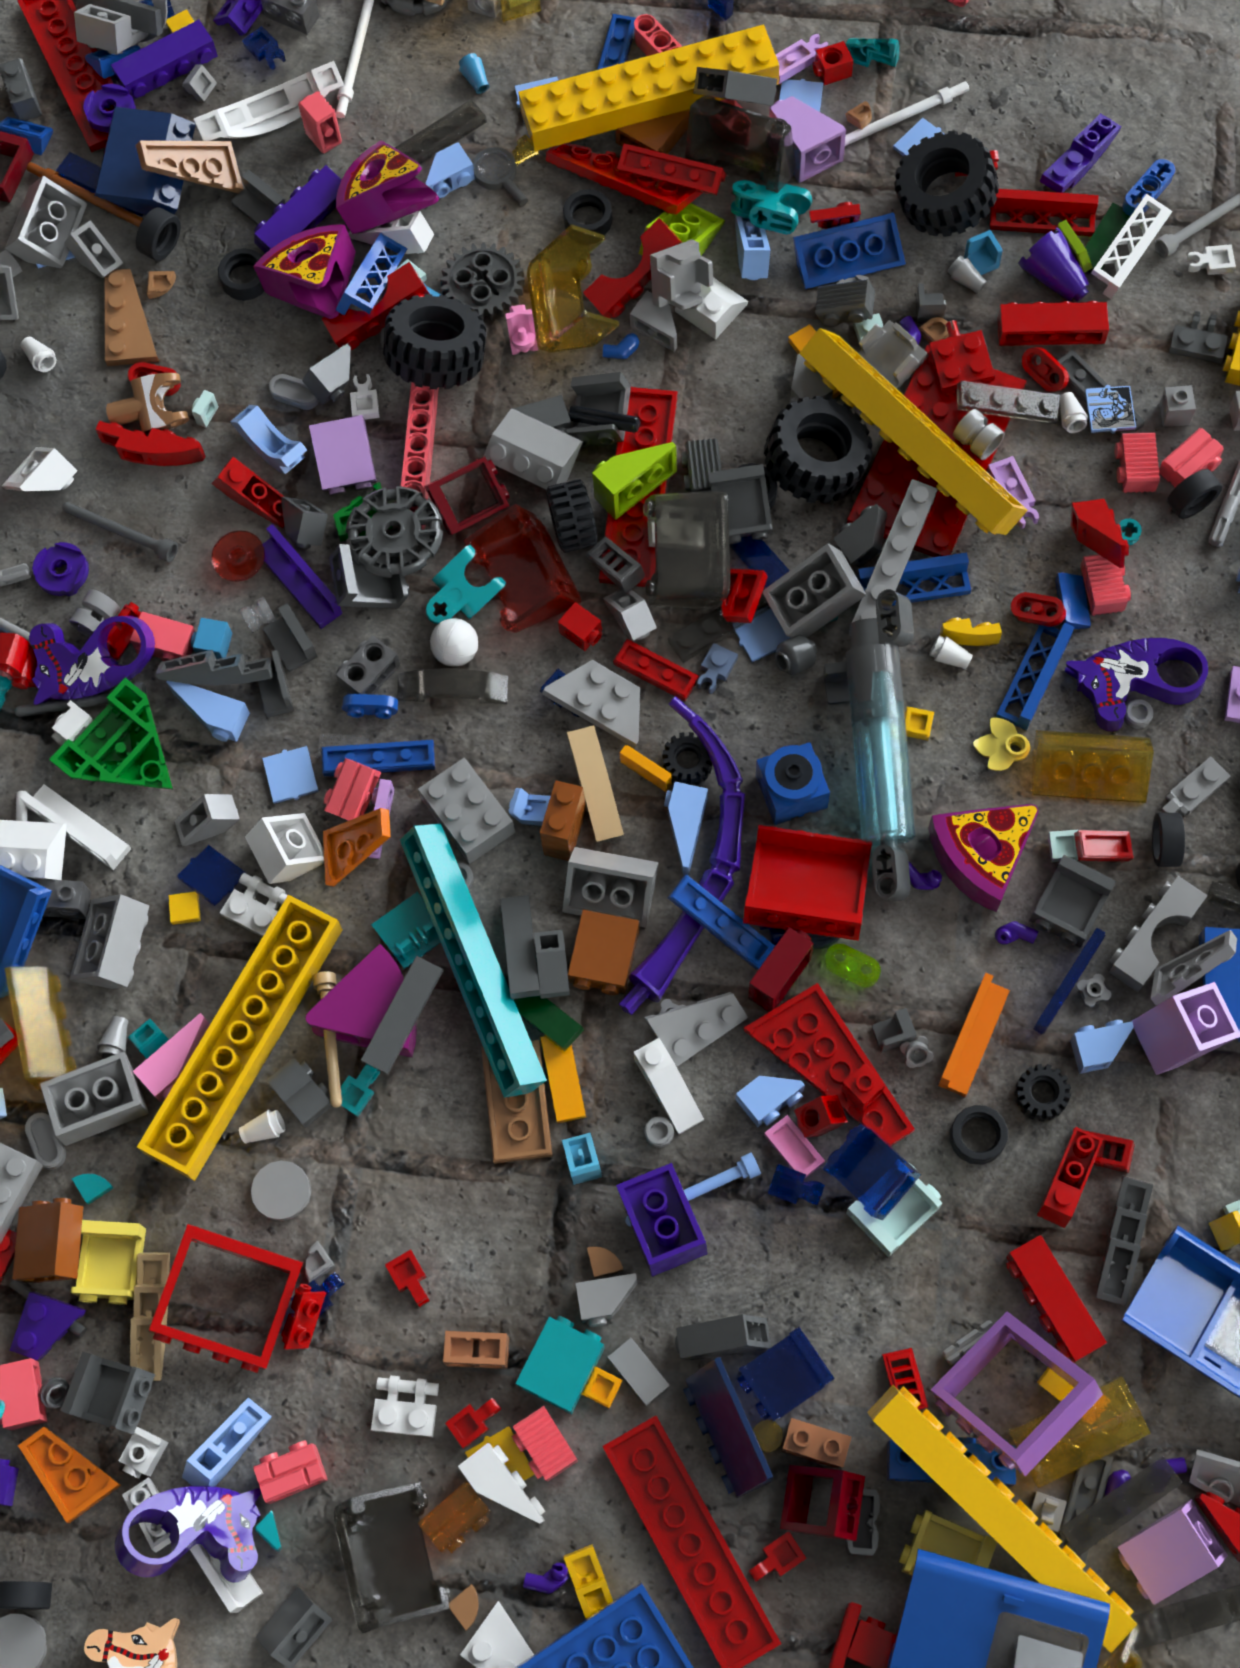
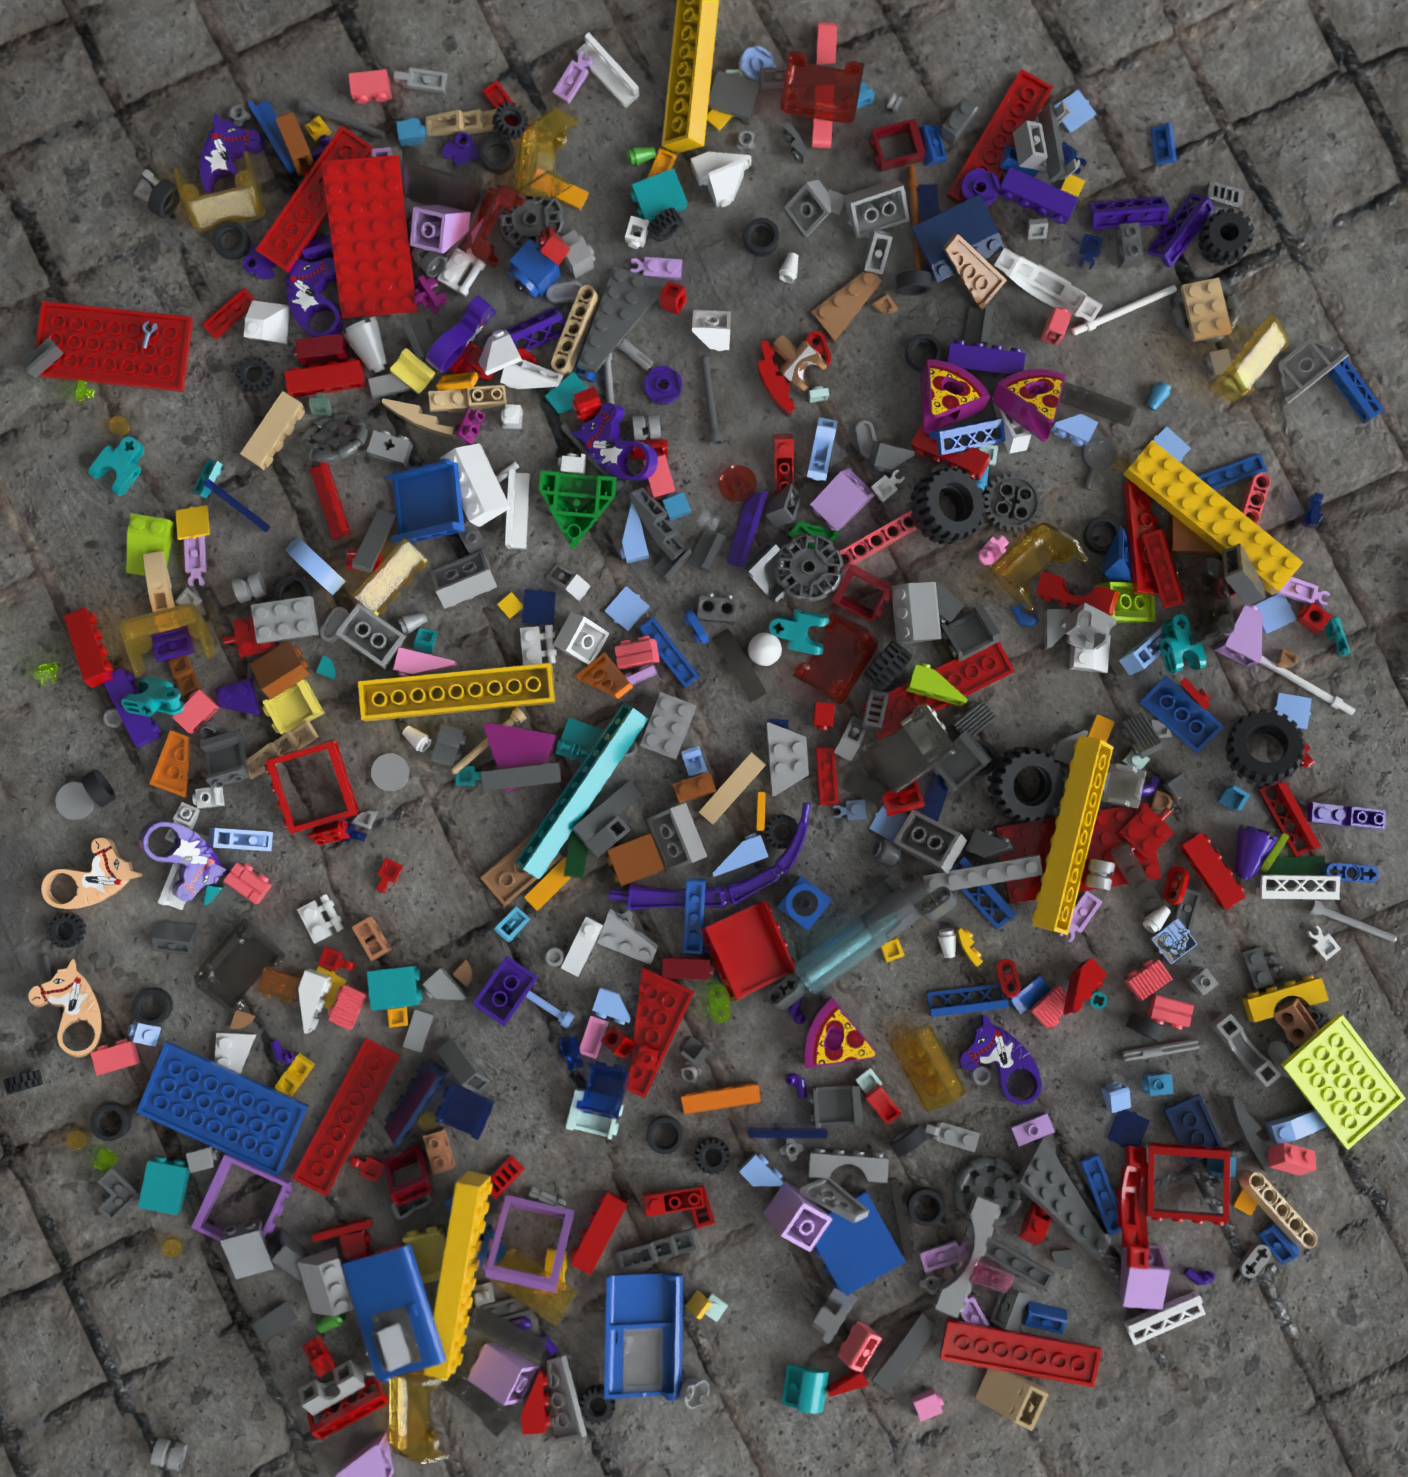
camera: 50 degrees right, 15 degrees up
black axle [568,405,641,433] -> none
light grey cone [947,255,987,294] -> none
light yellow plate [973,718,1030,771] -> none
none -> blue slope [1102,528,1132,582]

